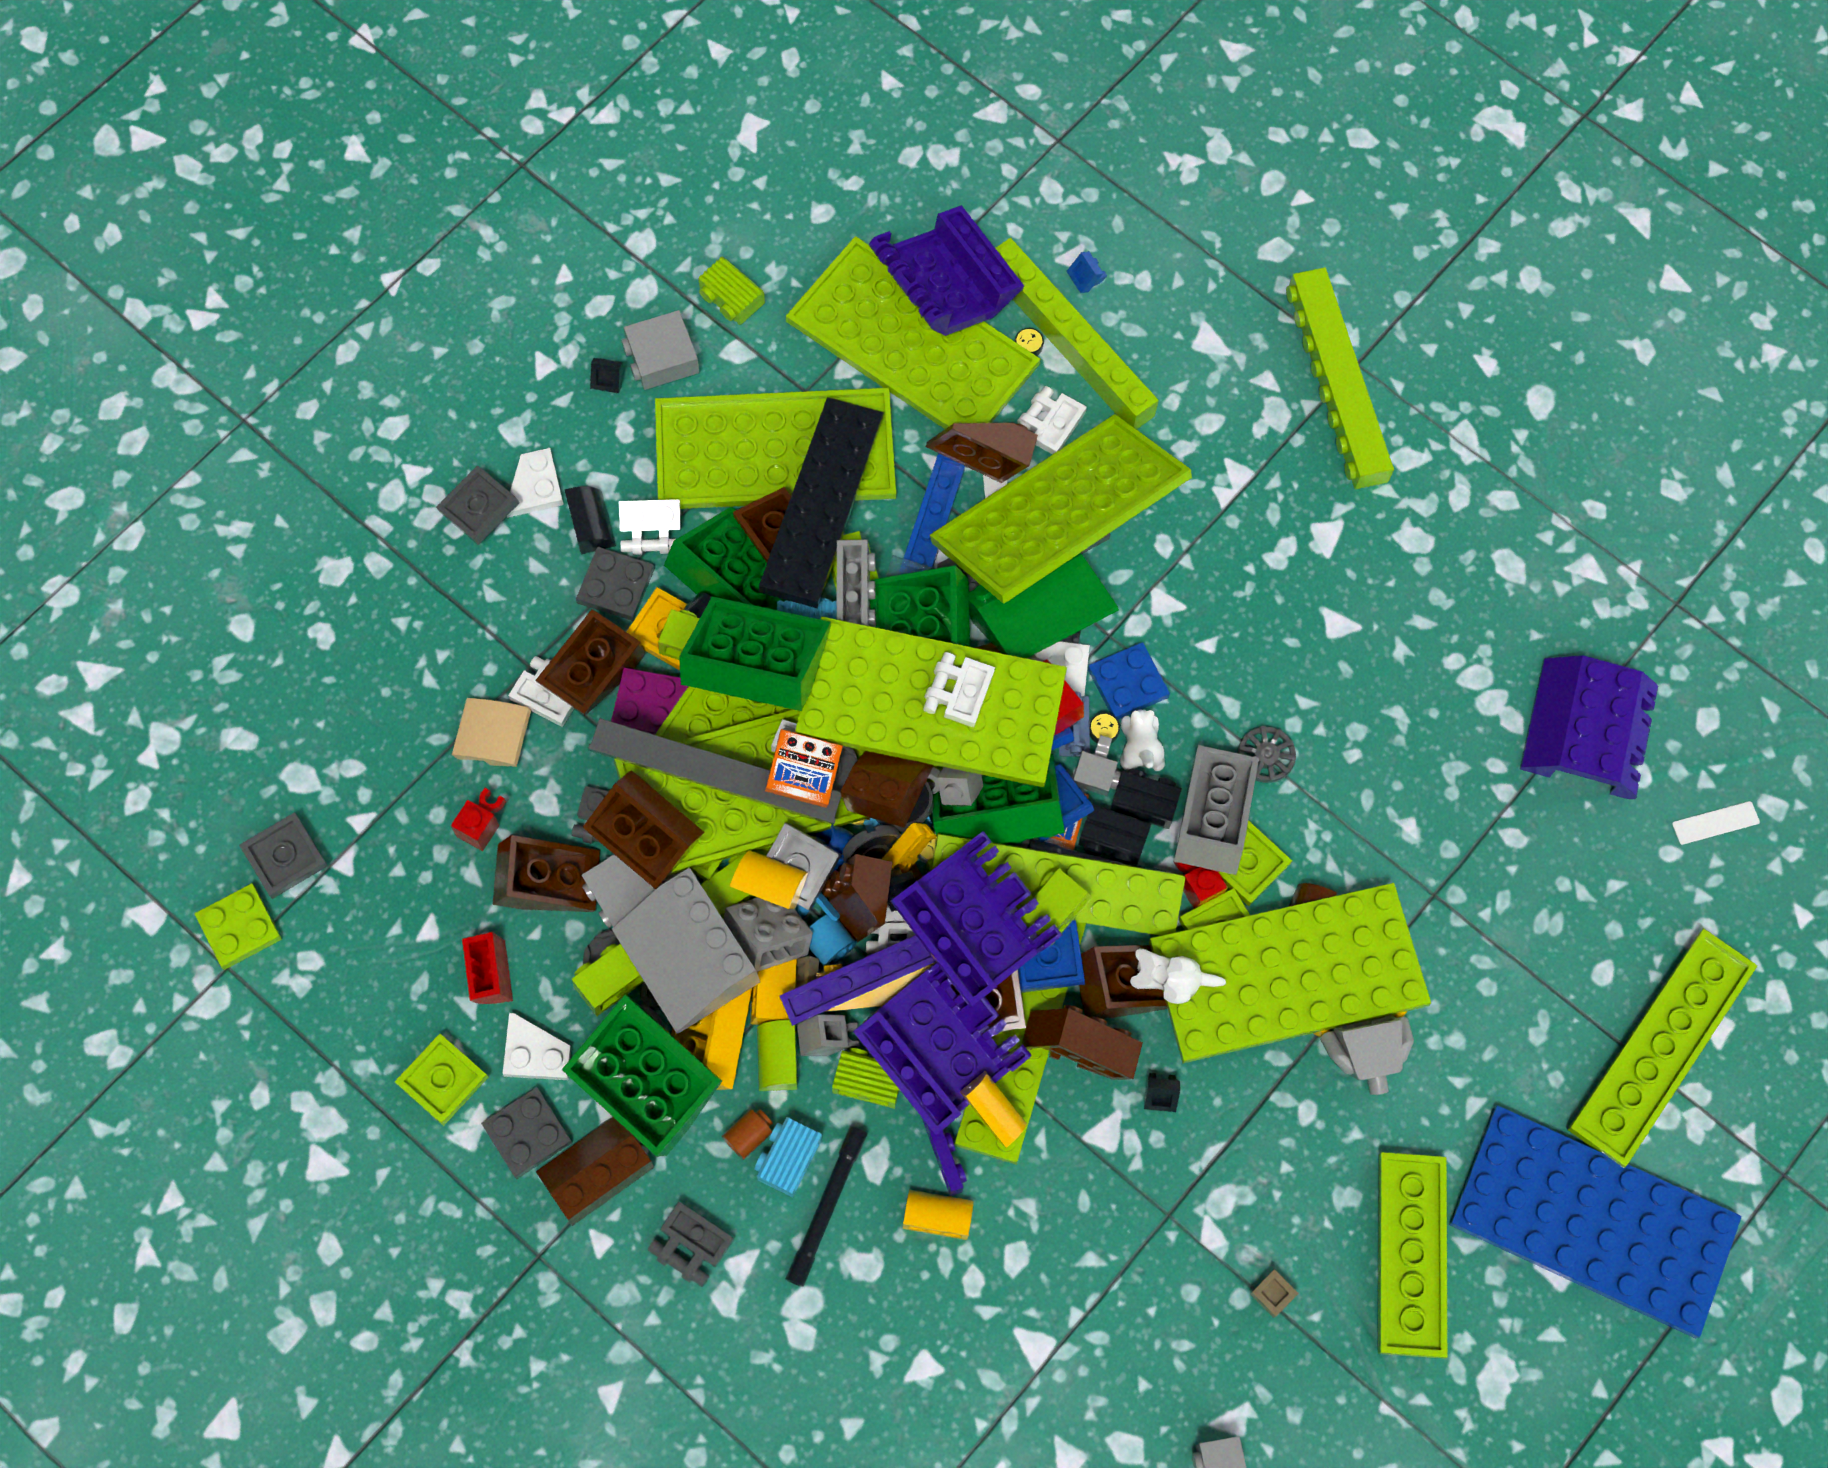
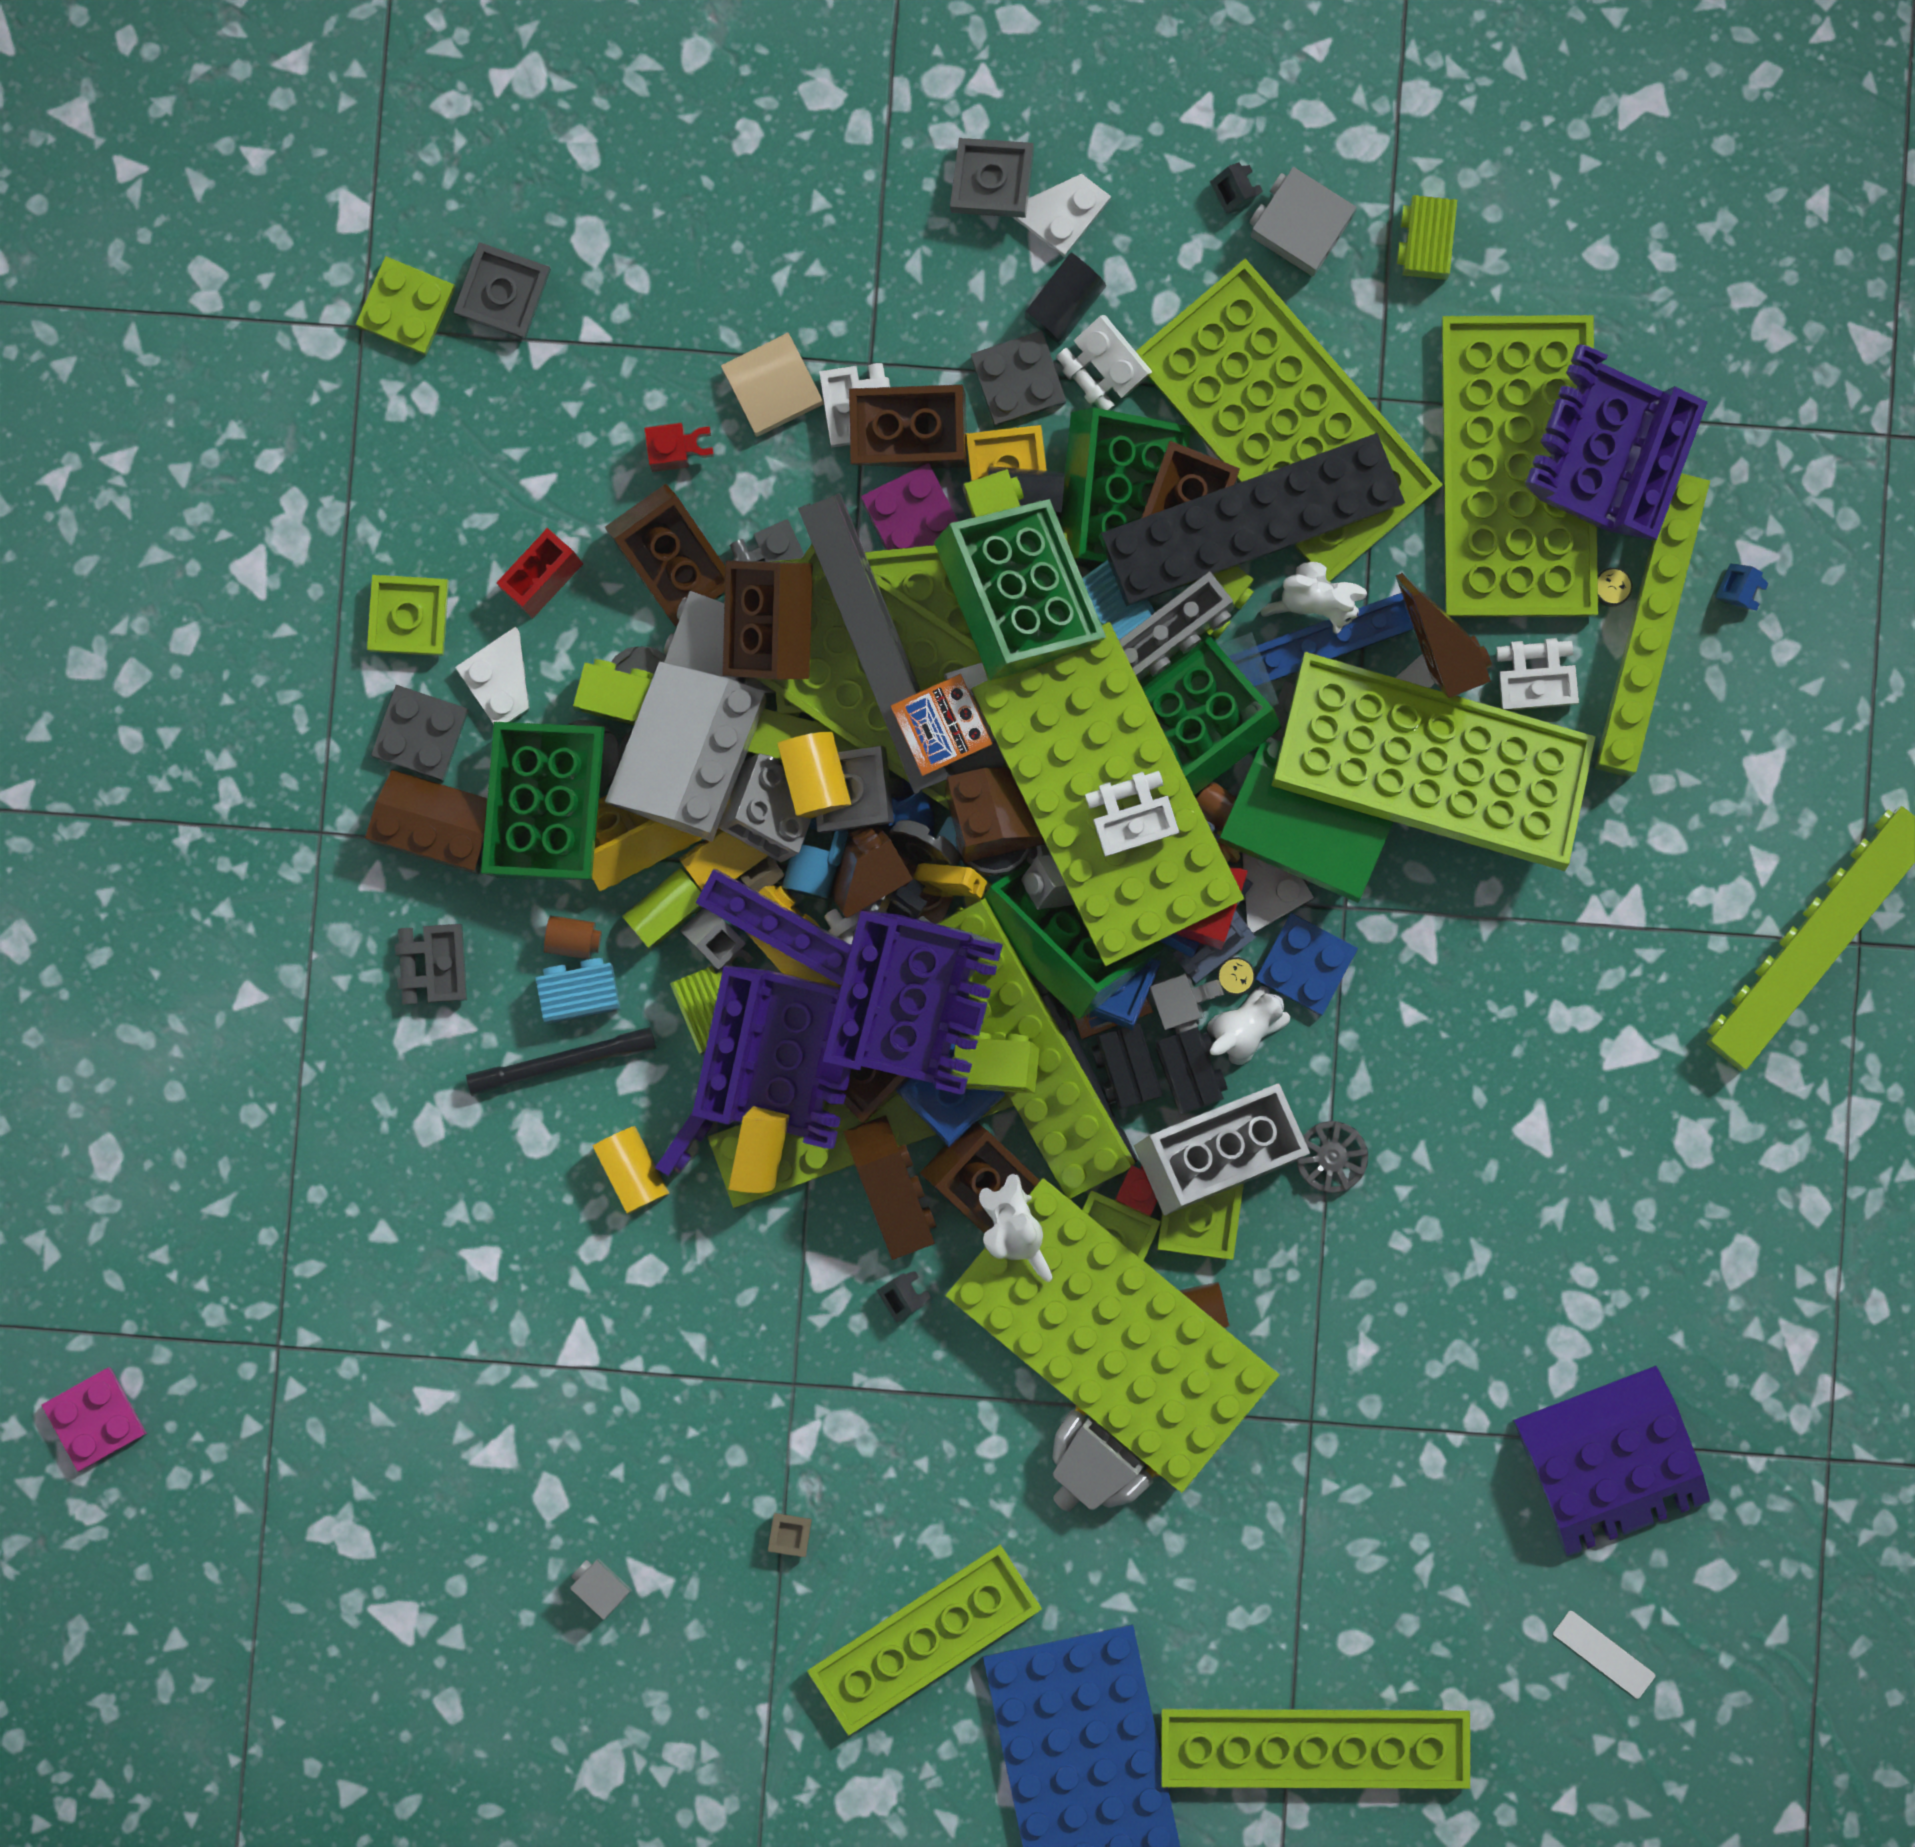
camera: 60 degrees right, 15 degrees up
none -> white animal [1261,562,1367,634]

